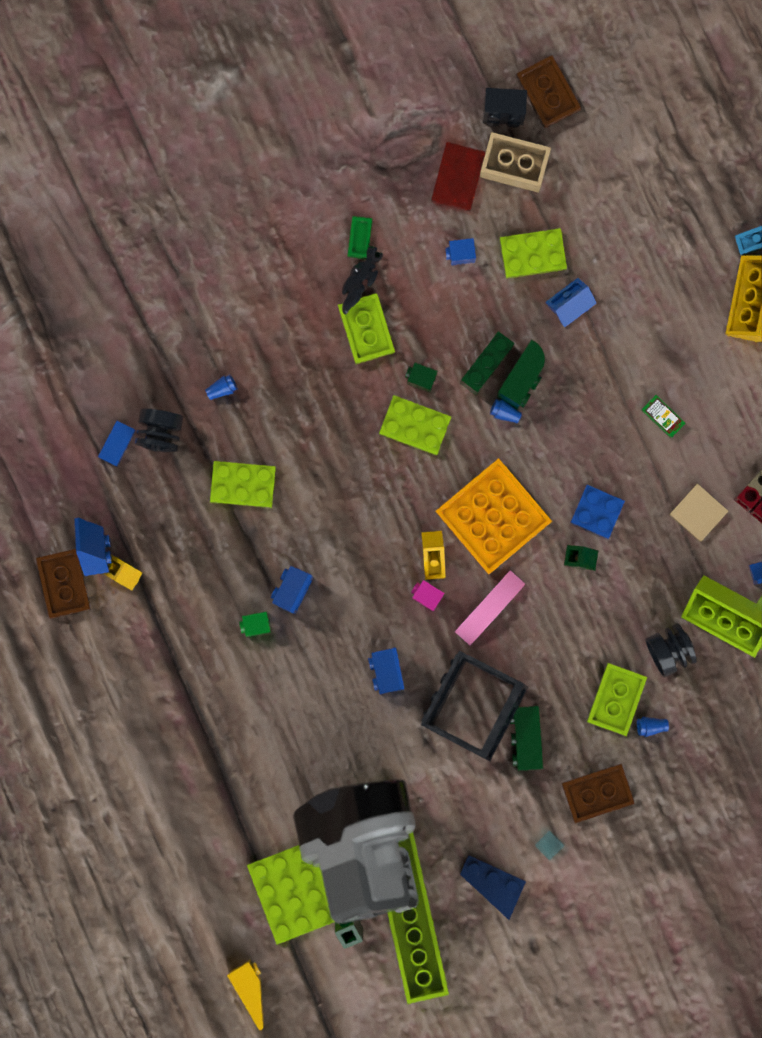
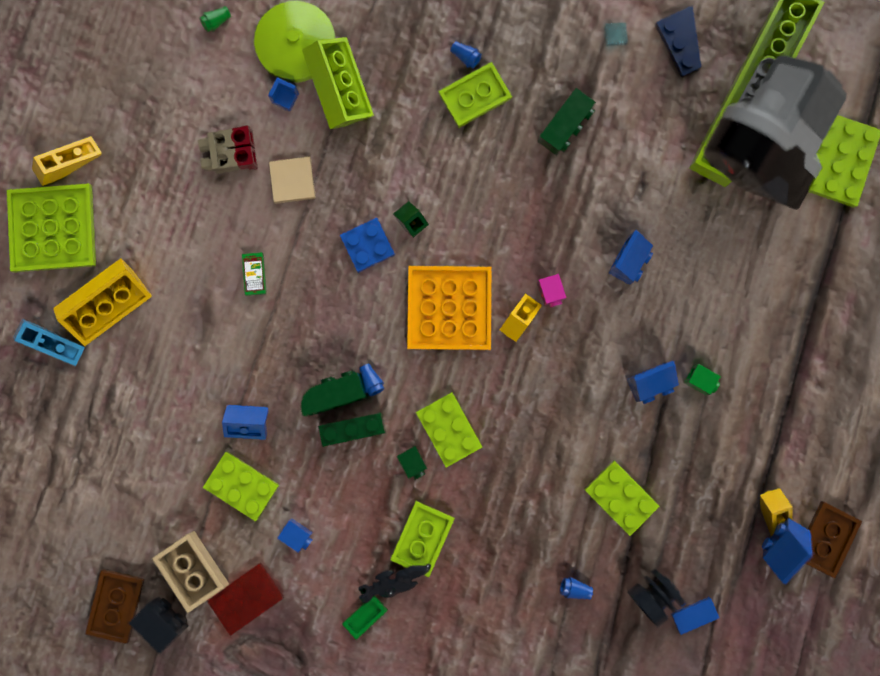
camera: 140 degrees left, 0 degrees up
black window [421,651,528,761] -> none
bright pink slope [455,571,525,645] -> none
reddish brown plate [561,764,635,823] -> none
black wheel [645,623,697,678] -> none

